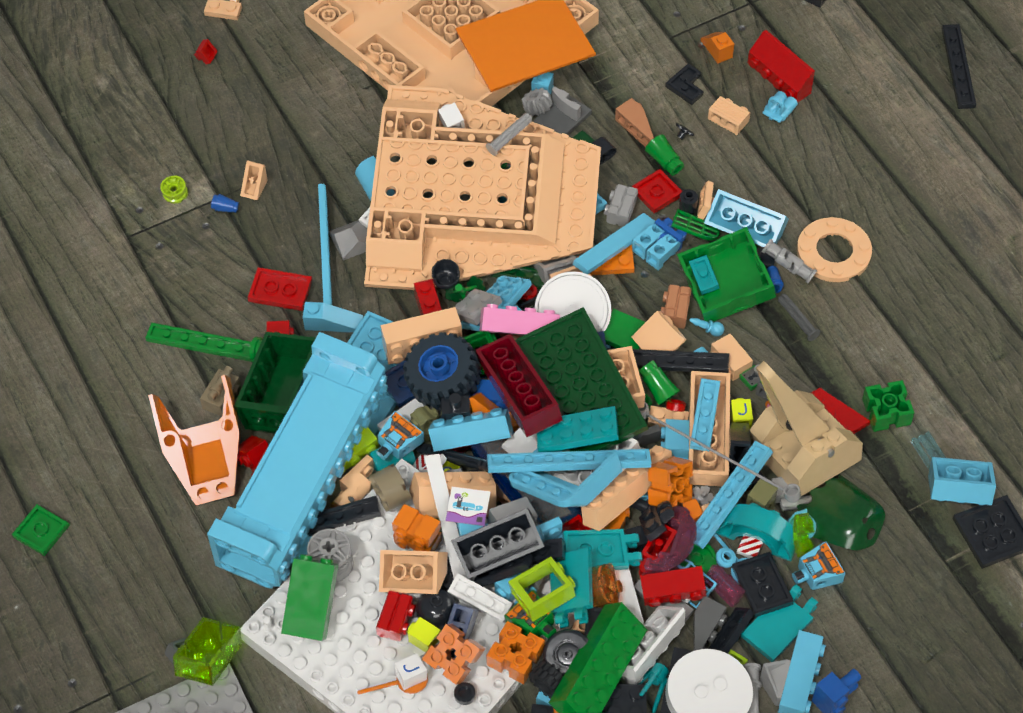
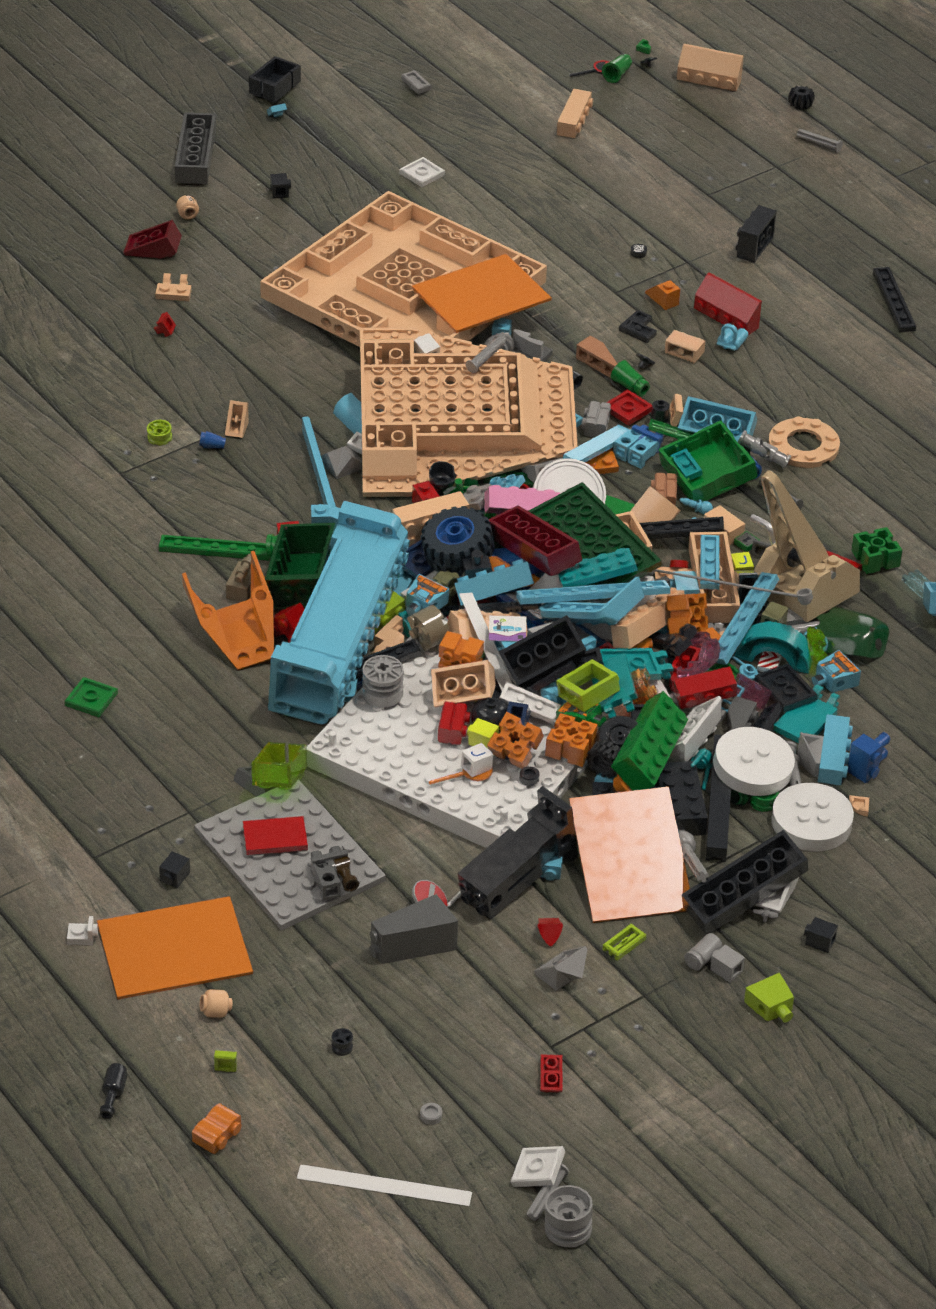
camera: 10 degrees left, 15 degrees down
red plate [248,267,312,311] -> none
green brick [281,554,339,641] -> none
green plant [639,360,680,406] -> none

